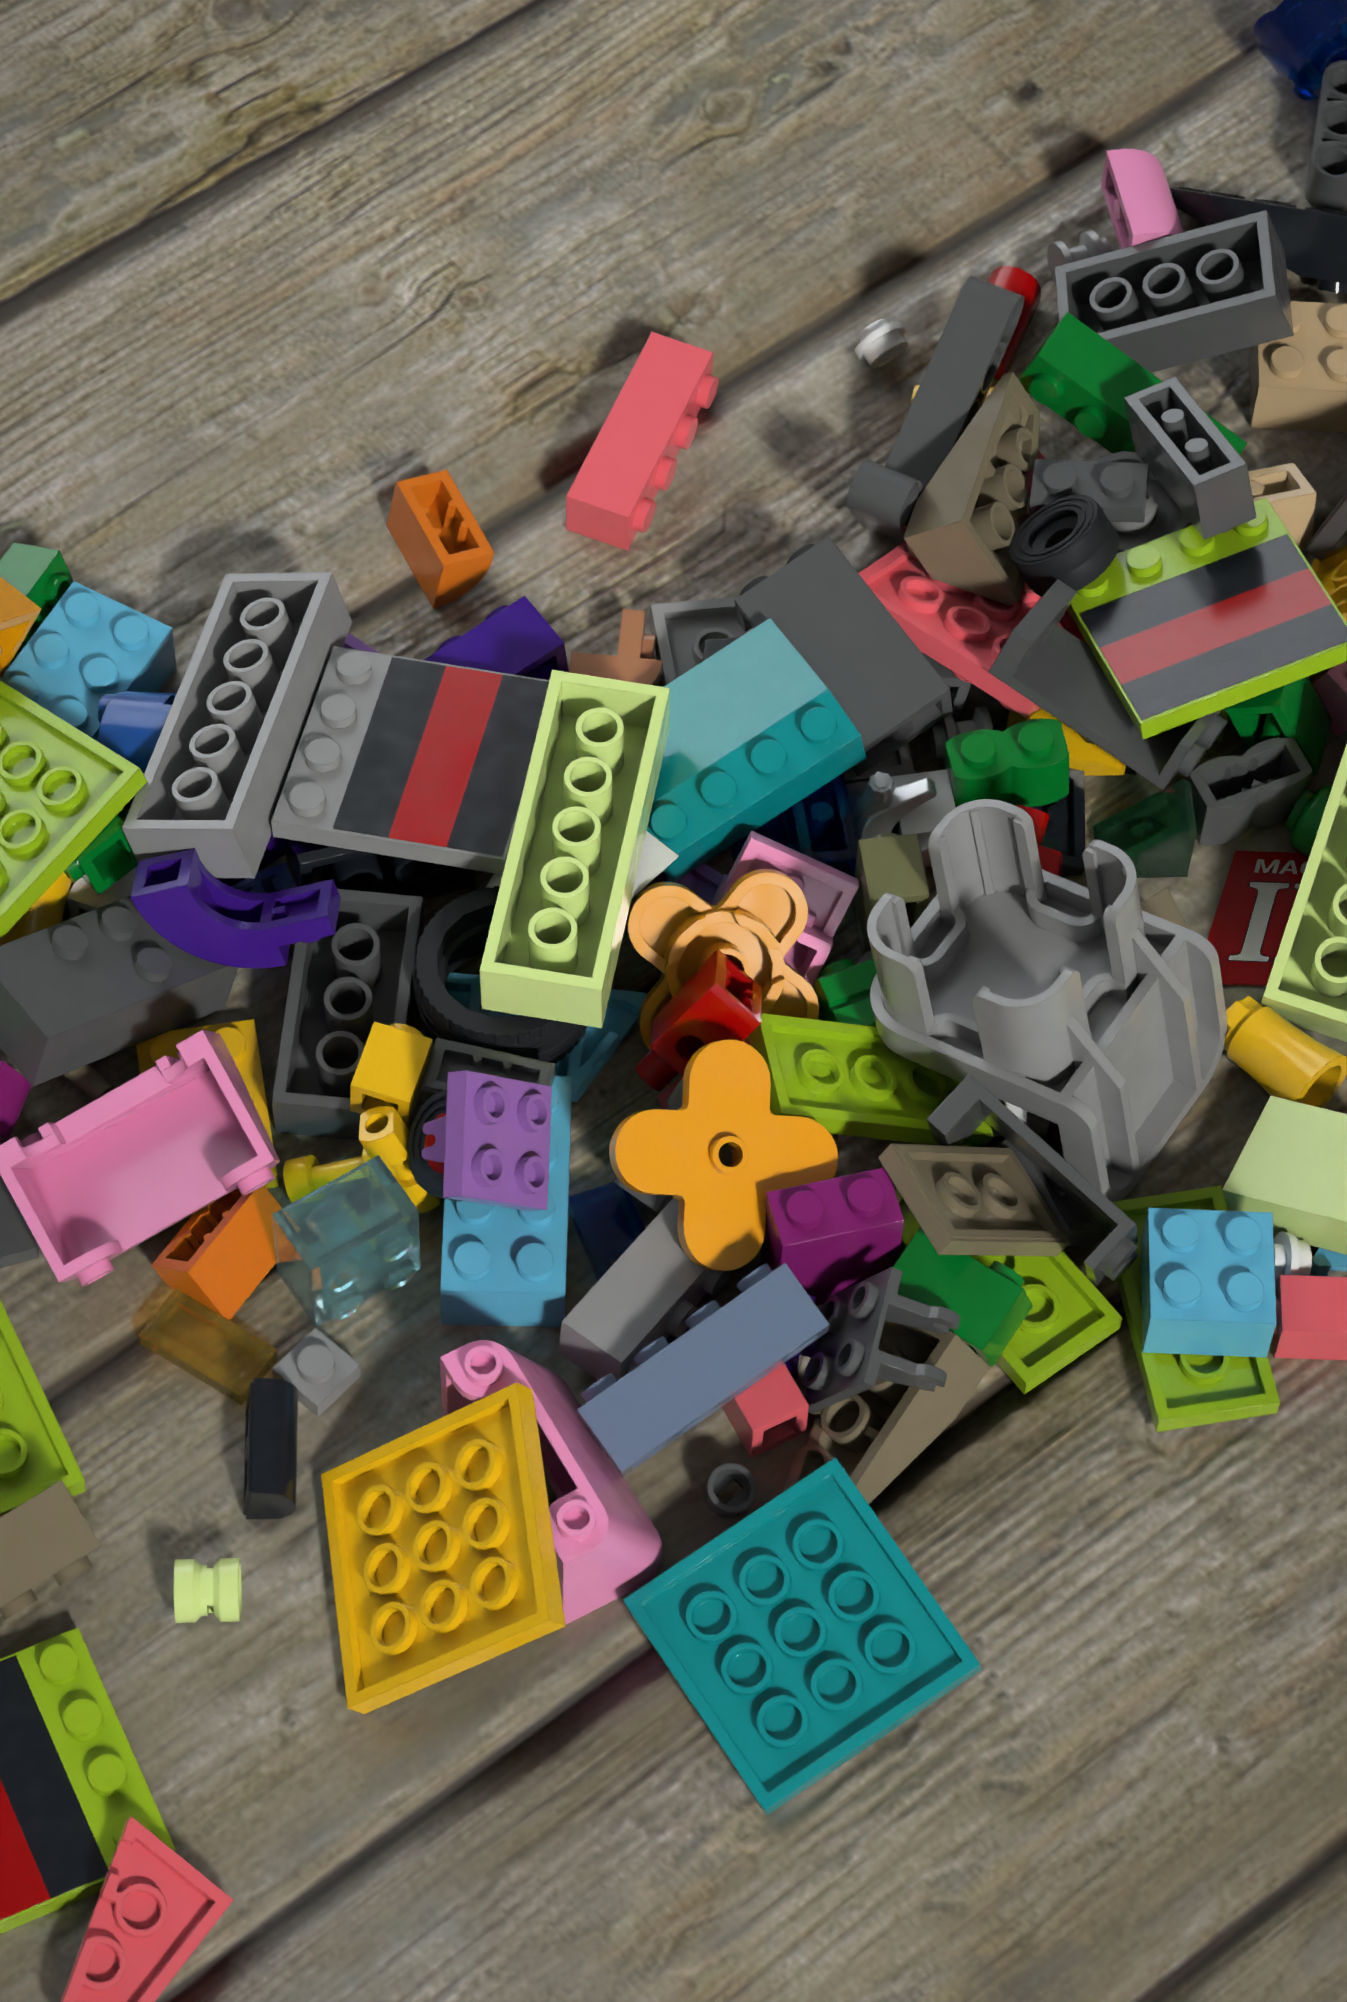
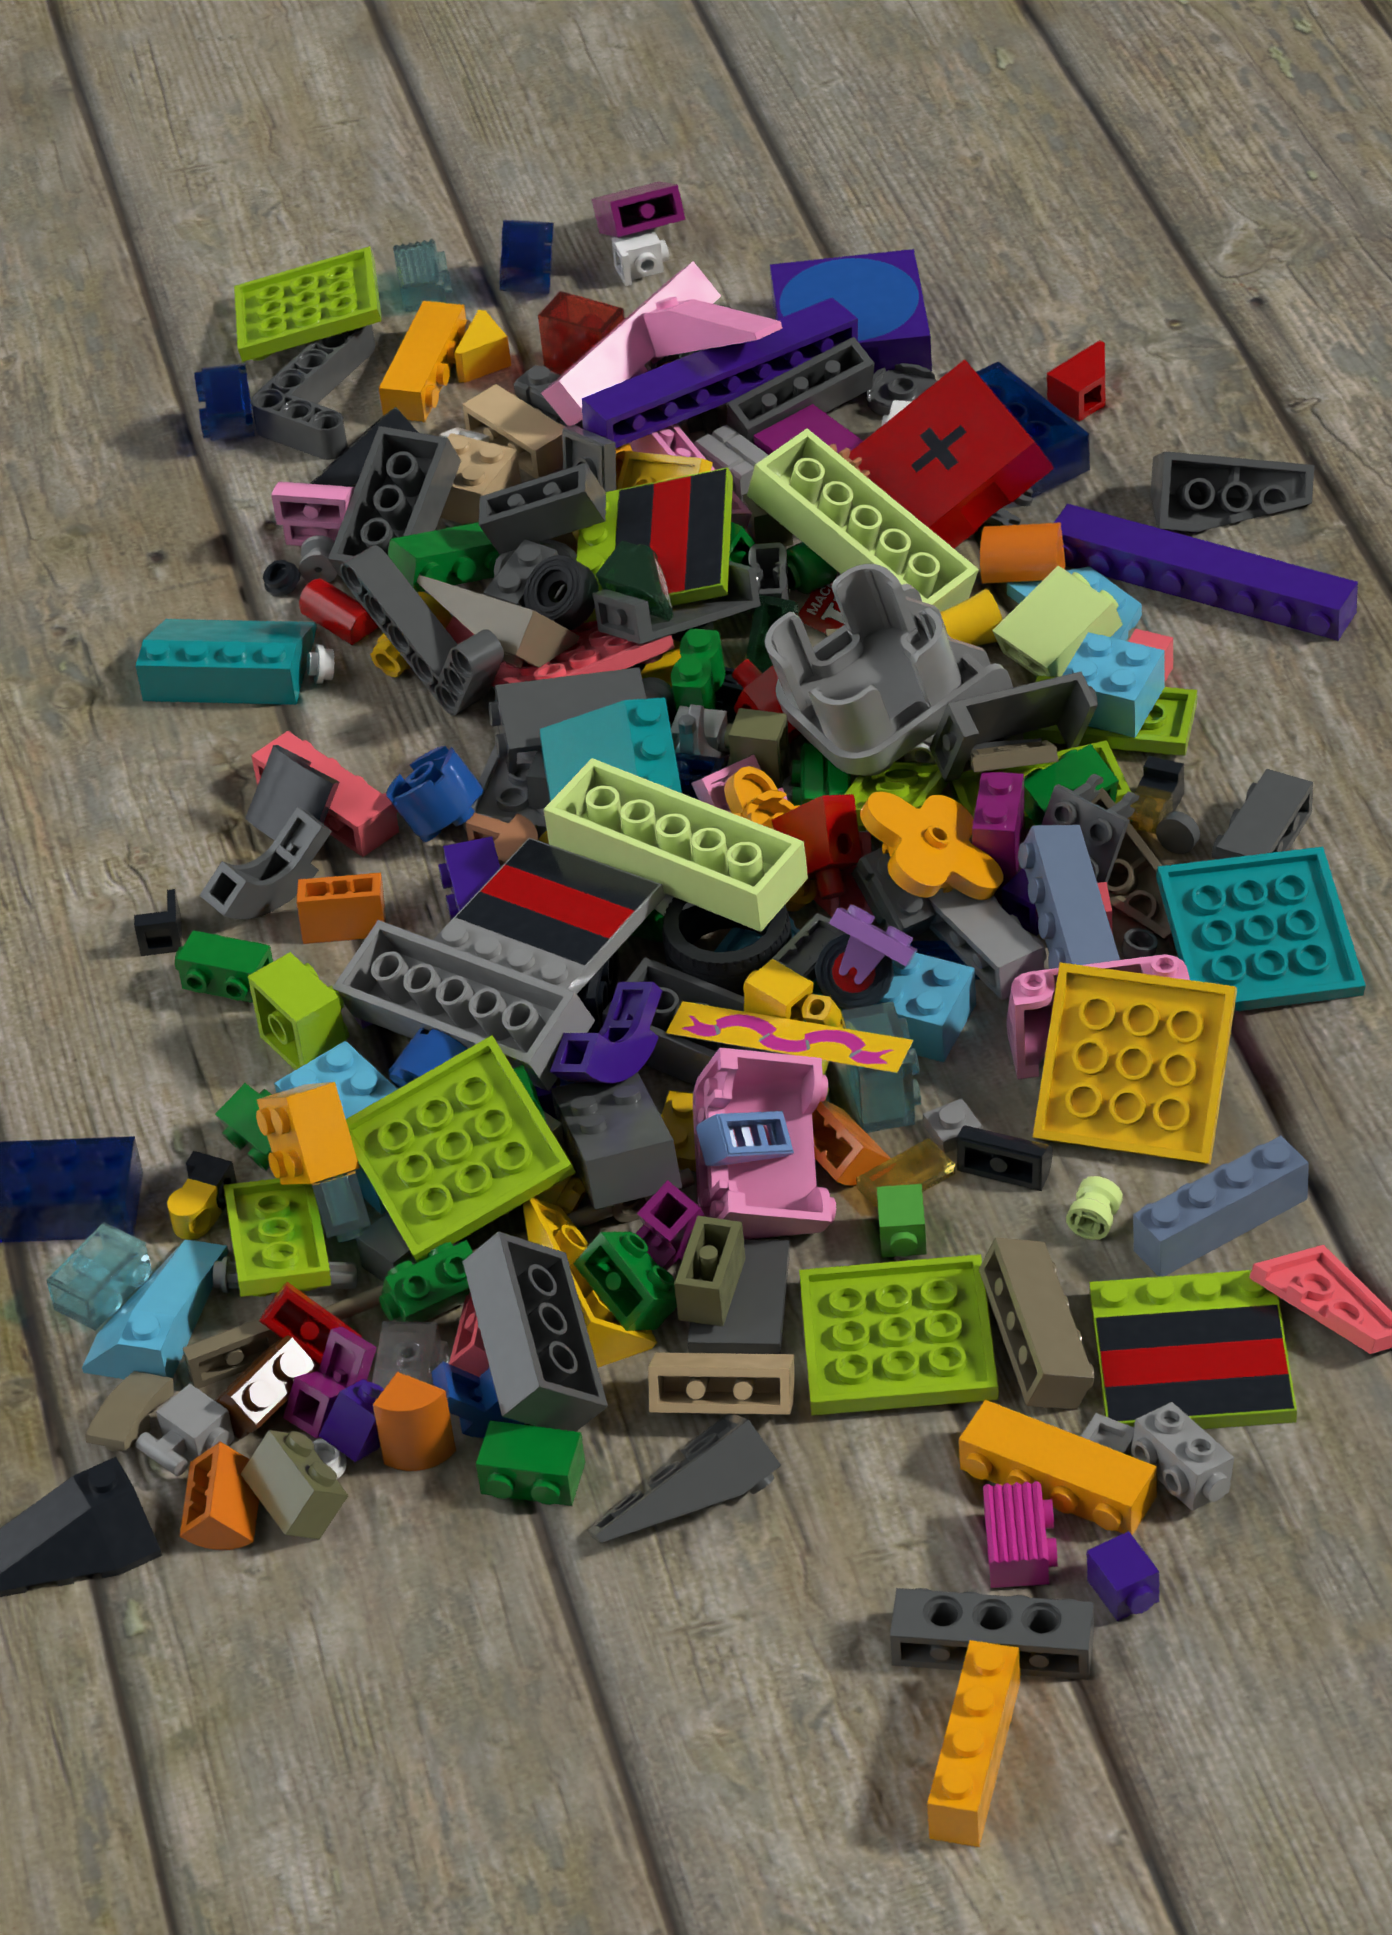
camera: 60 degrees left, 15 degrees down
none -> black panel [134,889,182,956]
none -> teal slope [135,619,317,705]
none -> green brick [174,930,273,1003]
none -> dark grey arch [199,806,332,919]
none -> black slope [245,745,340,840]
none -> lime brick [248,952,350,1070]
none -> black plate [263,560,301,597]
none -> blue brick [386,746,484,842]
none -> clear green slope [595,540,674,621]
none -> yellow sticker [666,1001,913,1073]
none -> medium blue slope [696,1111,794,1166]
none -> bright green brick [877,1184,927,1257]
none -> leg [1127,756,1184,835]
none -> sand blue brick [1133,1136,1309,1277]
none -> dark grey tile [1156,811,1200,854]
none -> dark grey brick [1212,769,1313,859]

